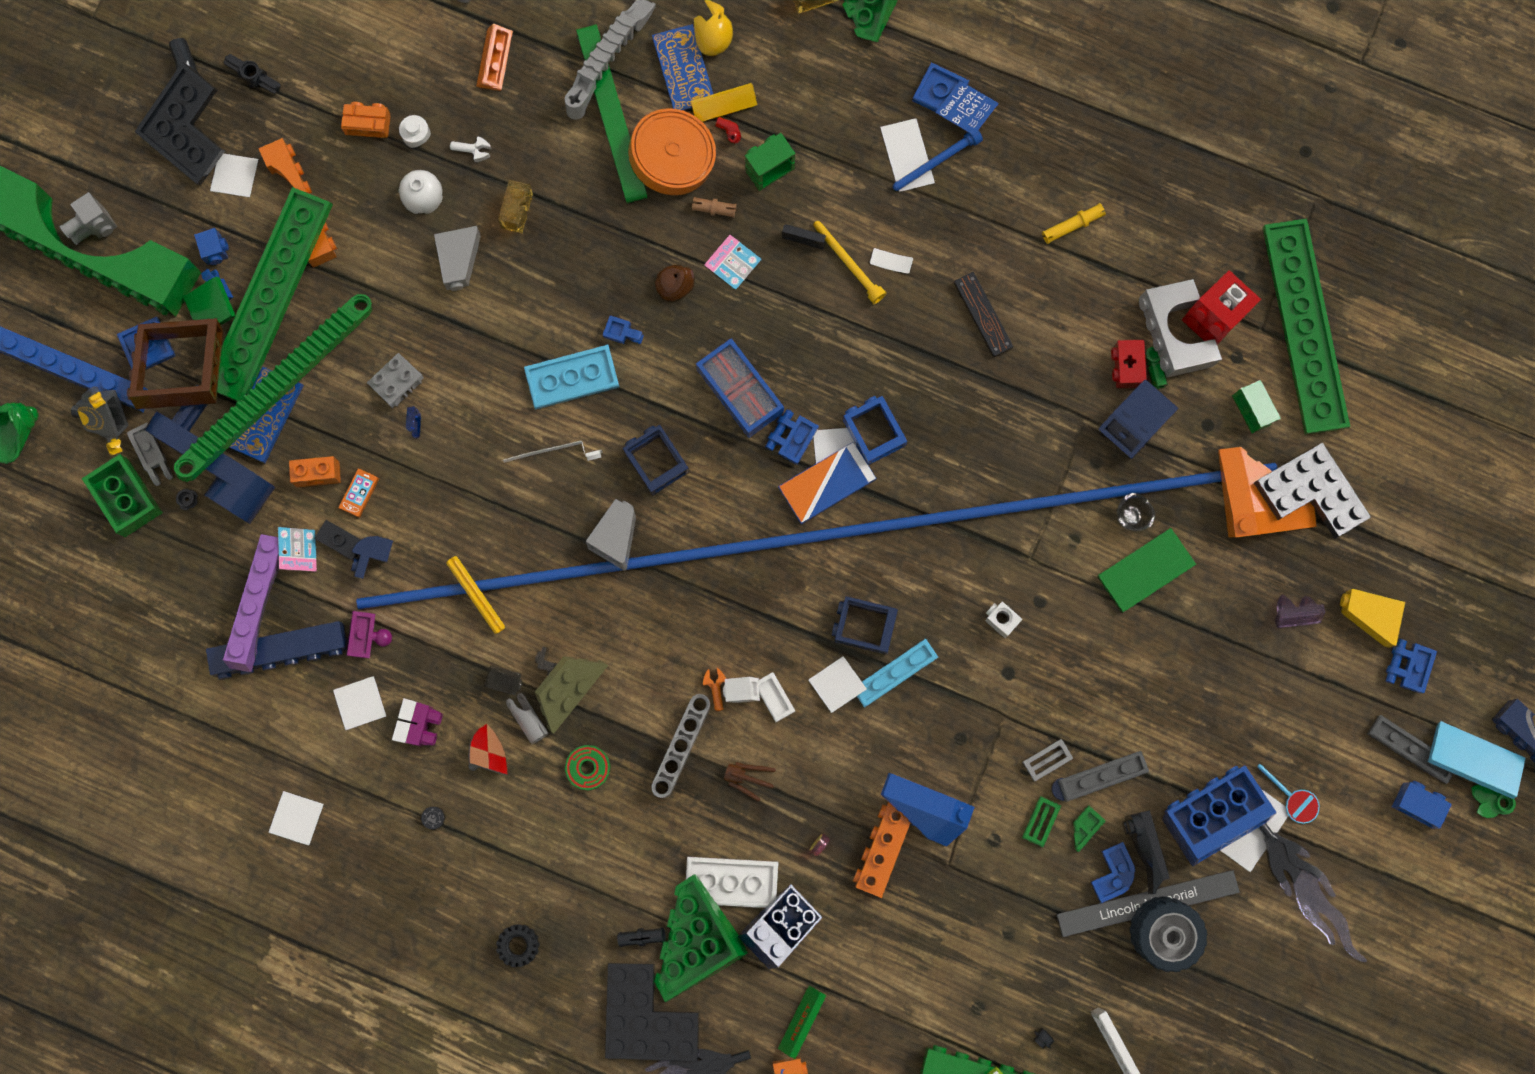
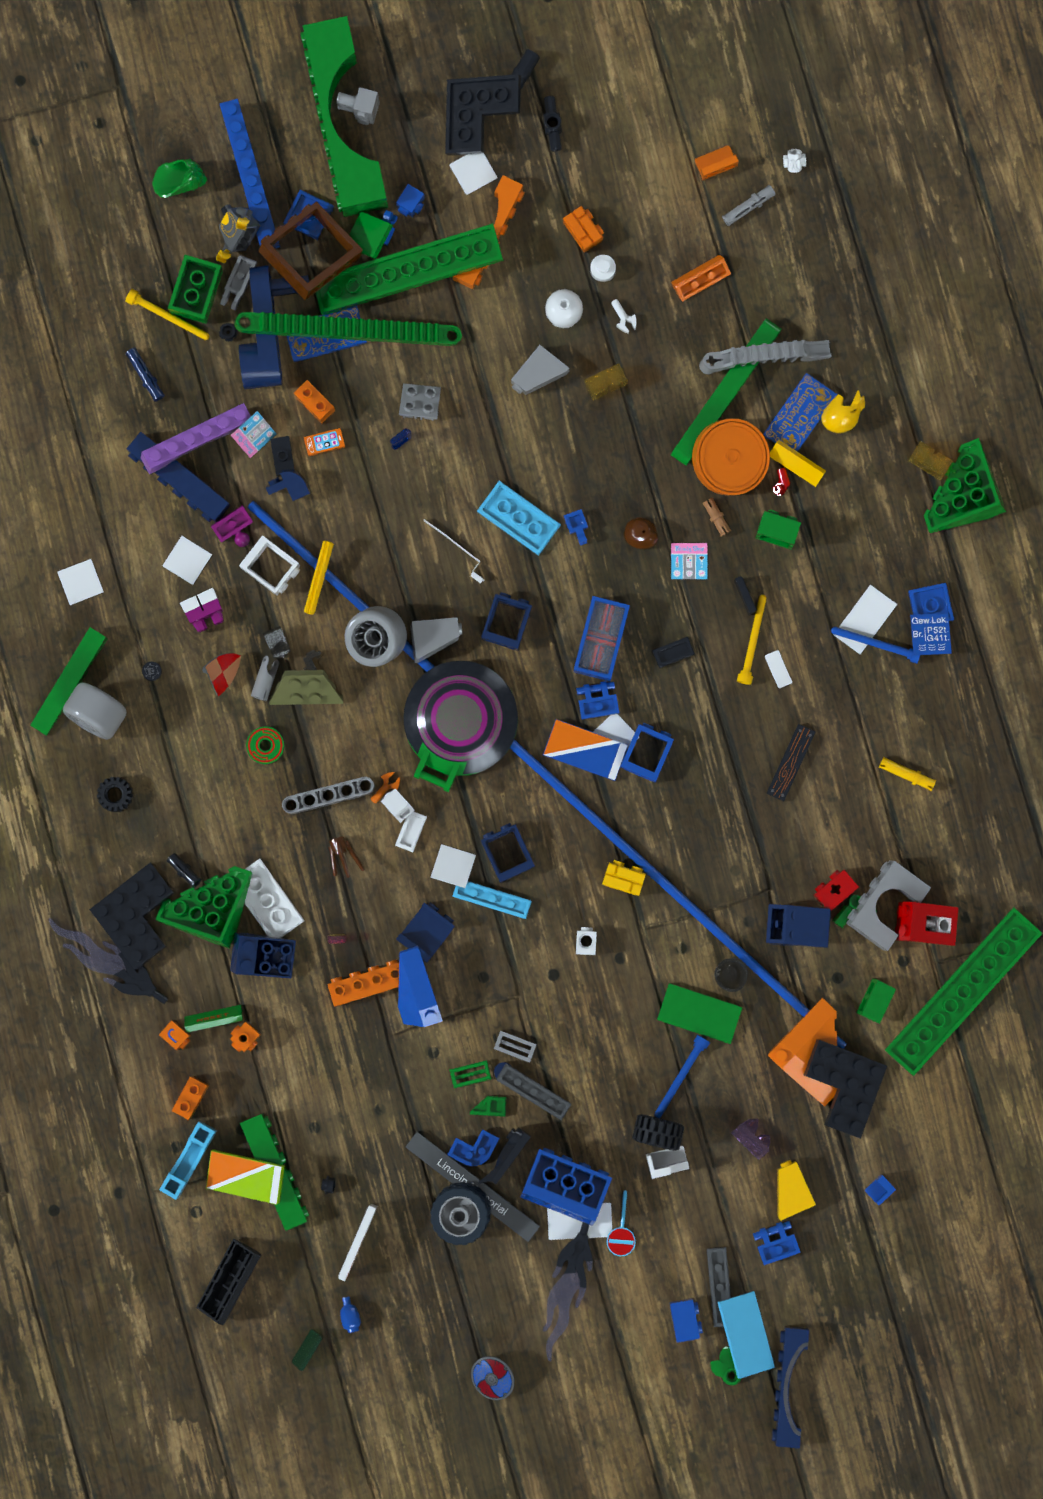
camera: 55 degrees right, 5 degrees up
none -> green slope [30,627,108,736]
none -> light grey wheel [63,682,127,740]
none -> yellow piece [125,288,209,340]
none -> dark blue pin [125,348,165,402]
none -> orange brick [230,1022,261,1052]
none -> white window [239,535,300,595]
none -> light grey wheel [344,606,407,667]
none -> dark blue panel [396,902,455,963]
none -> dish [403,661,518,793]
none -> shield [471,1356,515,1400]
none -> yellow brick [602,860,646,896]
none -> black tyre [632,1114,685,1151]
none -> white panel [646,1146,689,1179]
none -> black tile [652,637,695,669]
none -> blue piece [654,1035,710,1118]
none -> blue panel [865,1175,896,1205]

